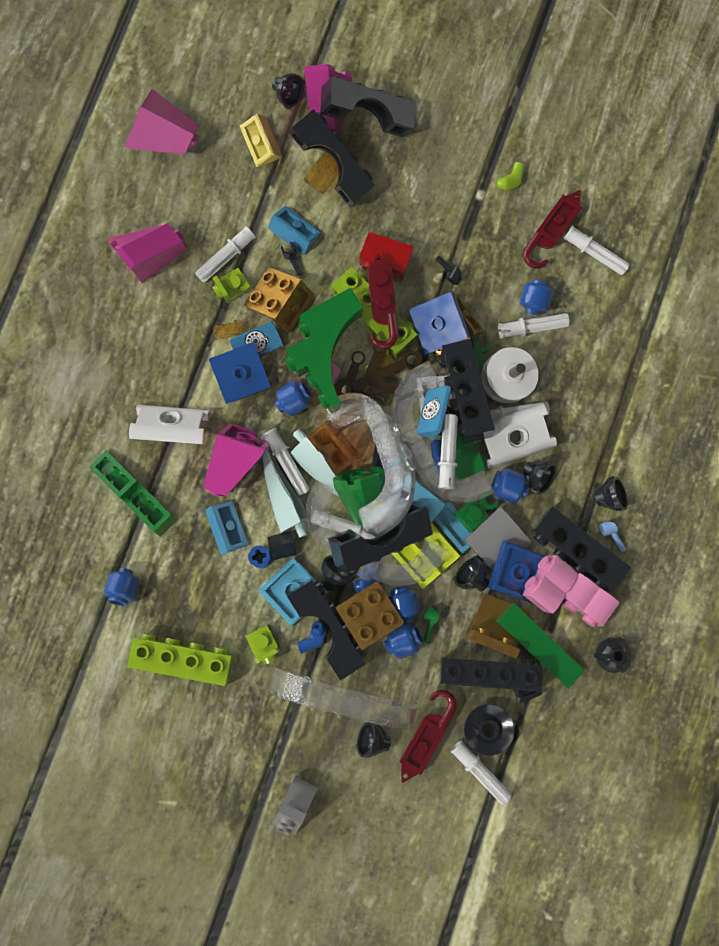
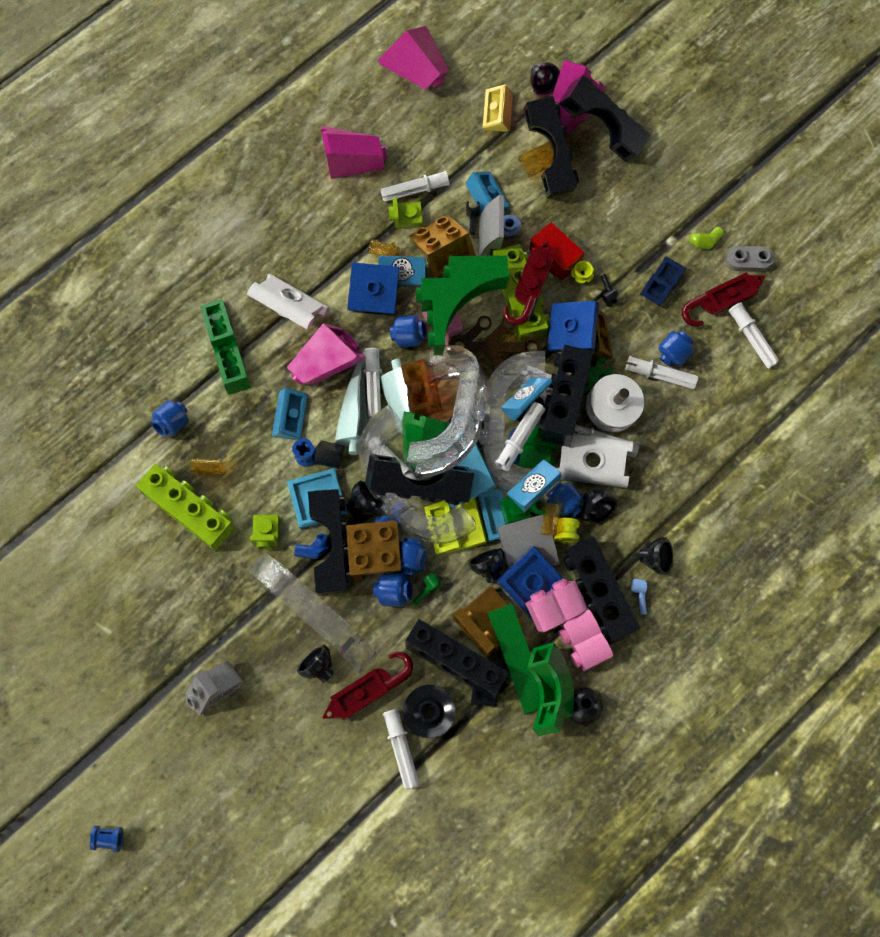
camera: 30 degrees right, 10 degrees down
none -> clear yellow pin [190,456,223,476]
none -> light grey slope [479,195,504,256]
none -> light blue plate [504,215,521,238]
none -> dark azure slope [507,459,561,512]
none -> green arch [527,643,574,736]
none -> clear yellow pin [541,503,562,536]
none -> neon yellow wheel [554,518,580,544]
none -> neon yellow plate [571,261,594,284]
none -> dark blue slope [640,256,686,307]
none -> light grey plate [725,246,774,272]

